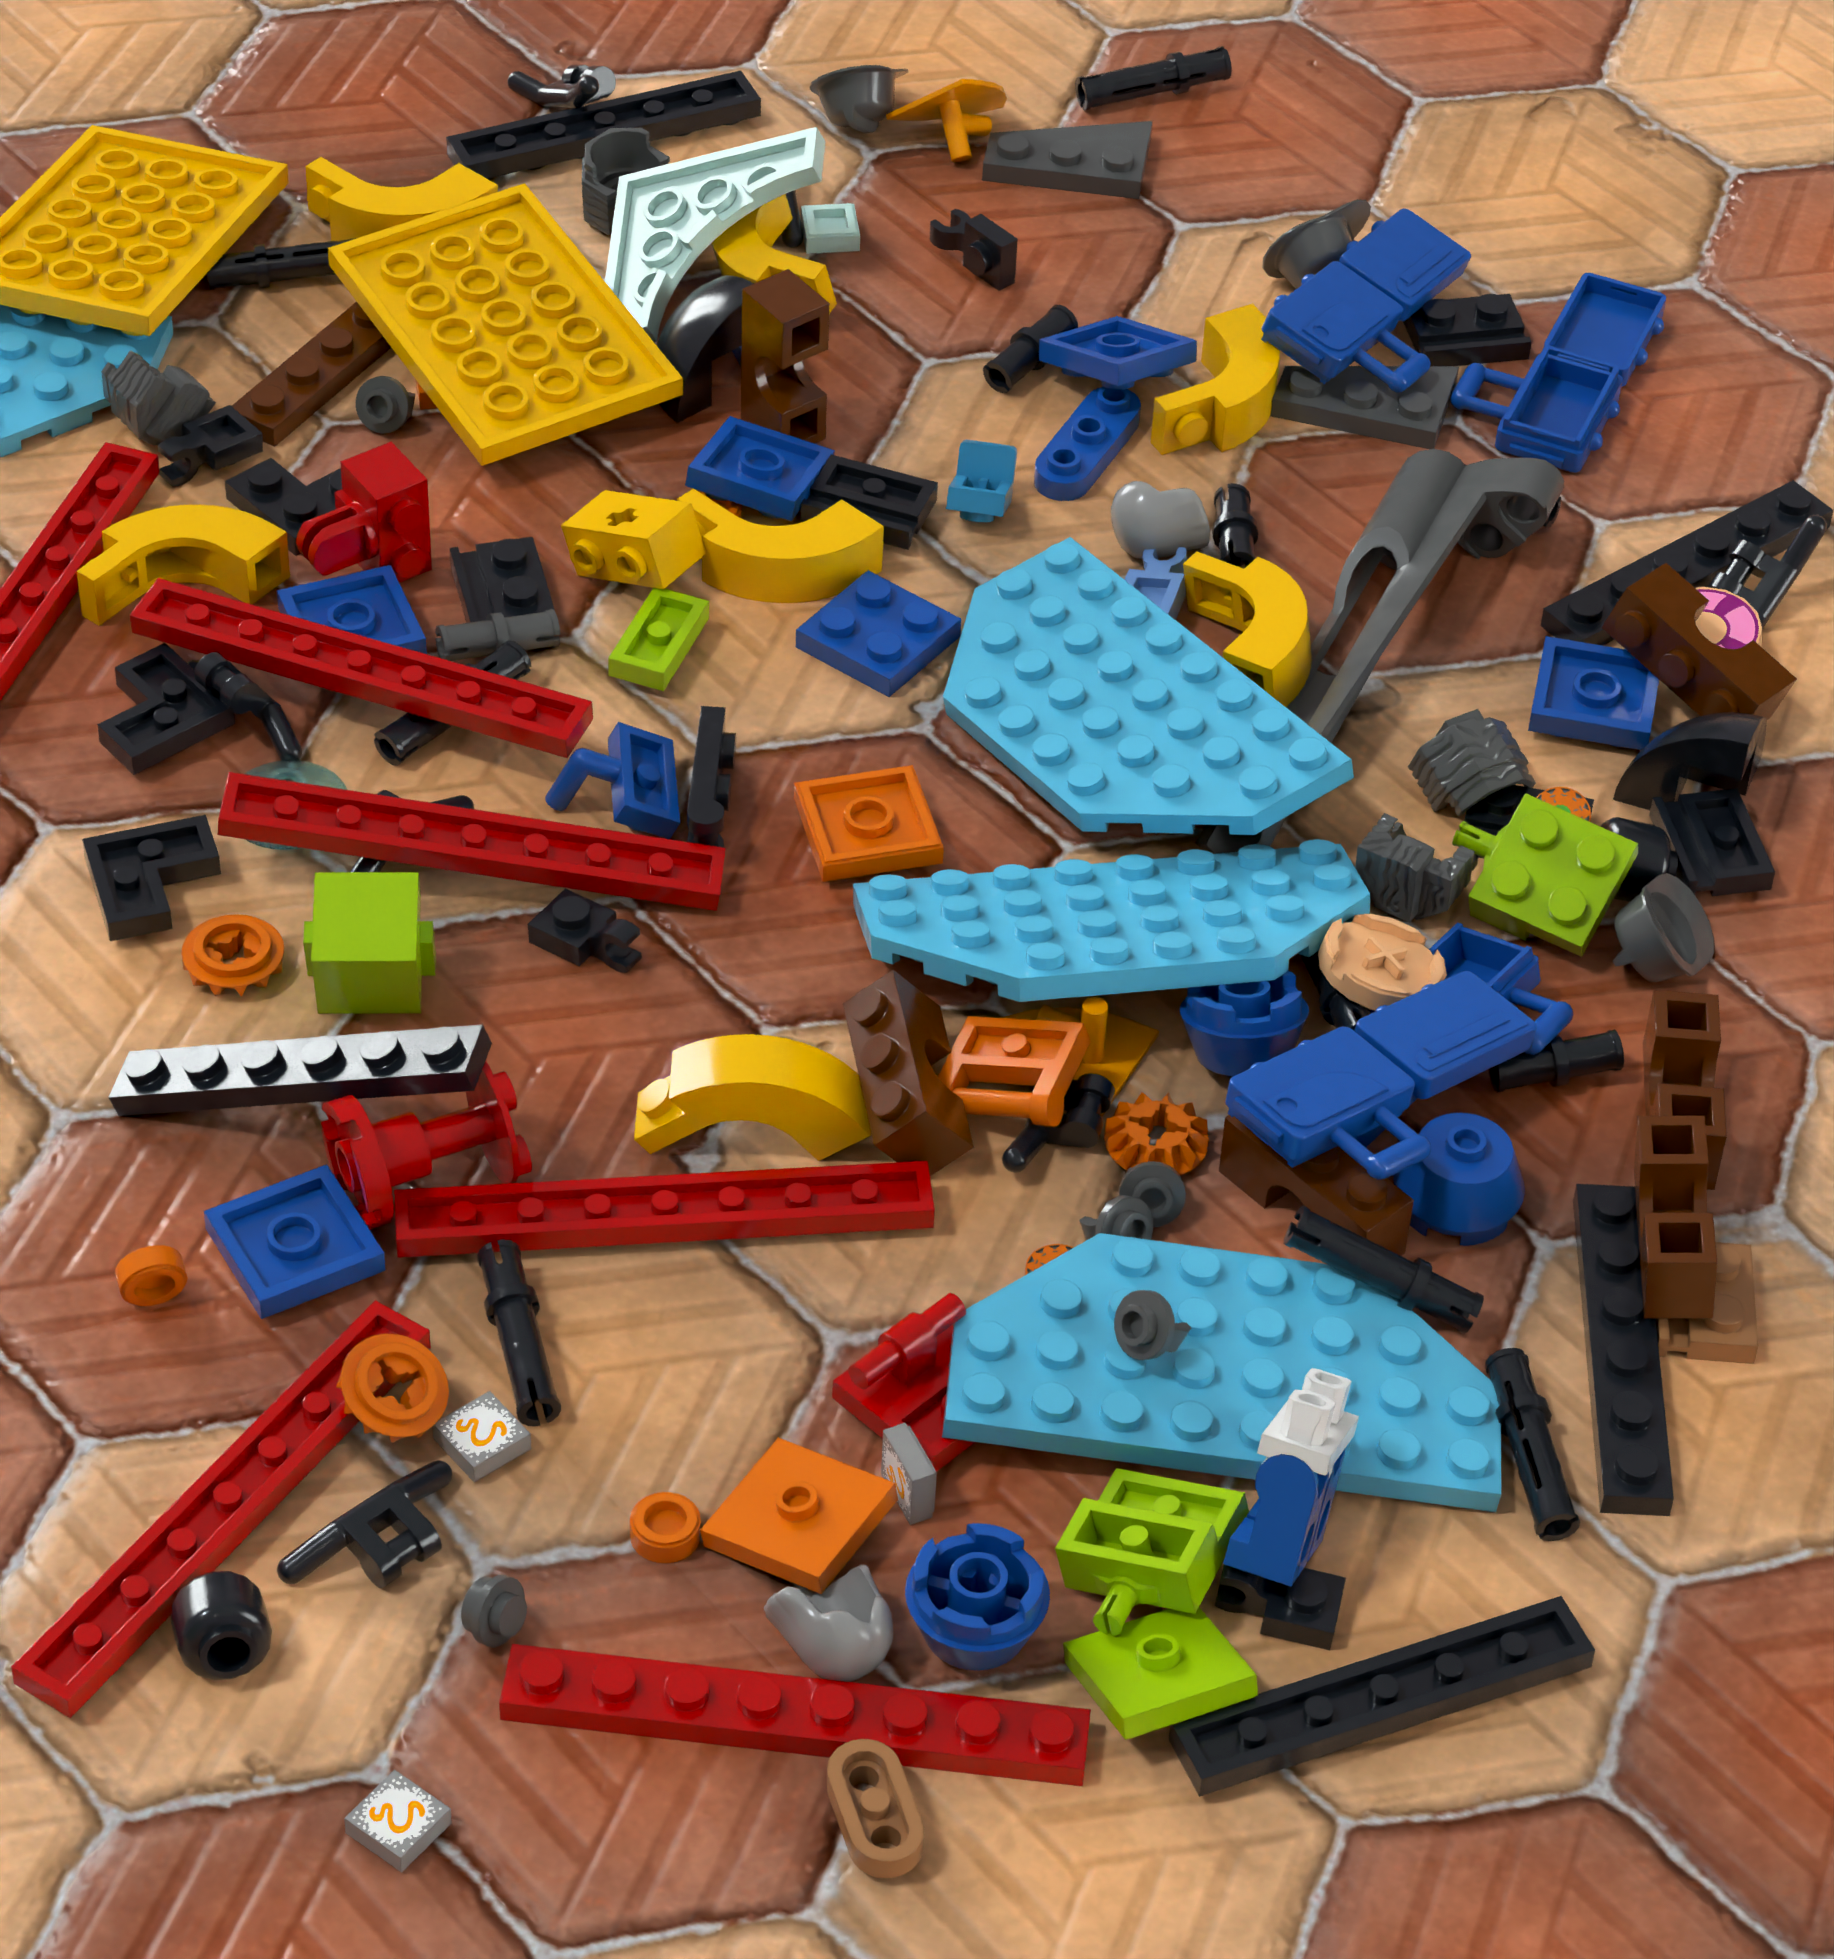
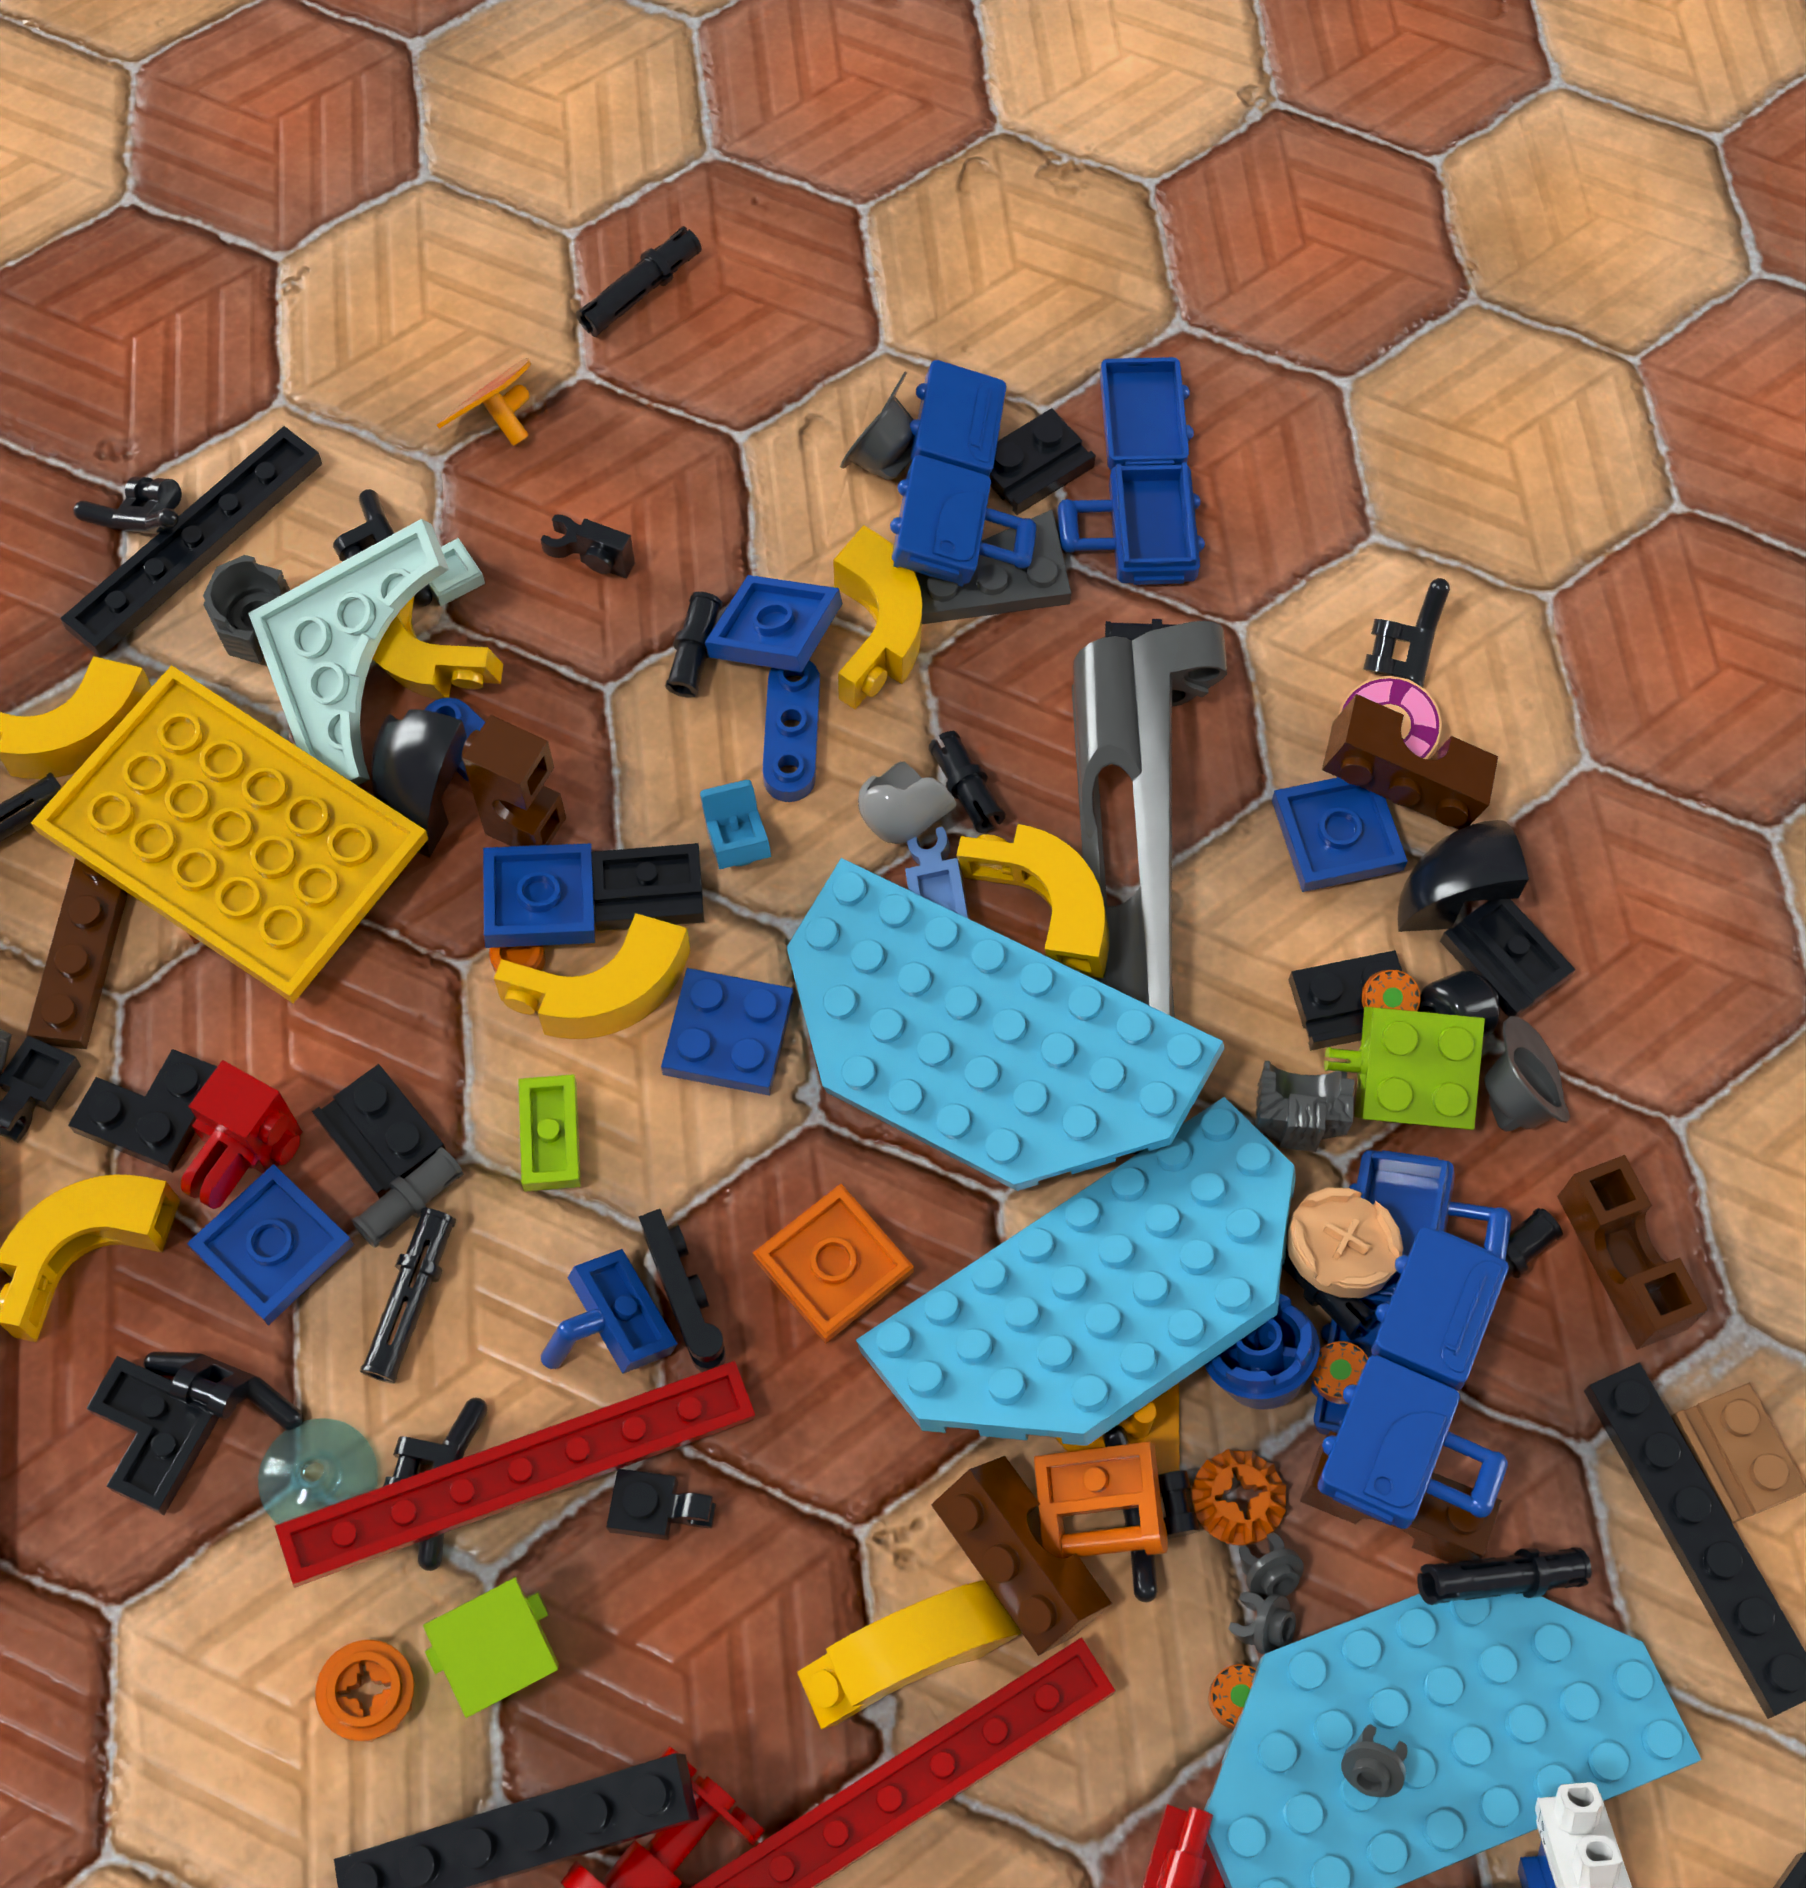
camera: 25 degrees left, 20 degrees up
black plate [82,815,221,941] -> none
red plate [129,578,593,758] -> none
dark grey plate [355,376,416,433] -> none
yellow brick [561,490,707,590] -> none
dark grey piece [810,65,908,133] -> none
dark grey wing [982,121,1153,199] -> none
blue cone [1393,1113,1525,1246] -> none
dark grey hair [1408,709,1536,816] -> none
black pin [1485,1348,1580,1541] -> none
black plate [1541,480,1833,646] -> none
reddish brown arch [1634,1116,1717,1318] -> none

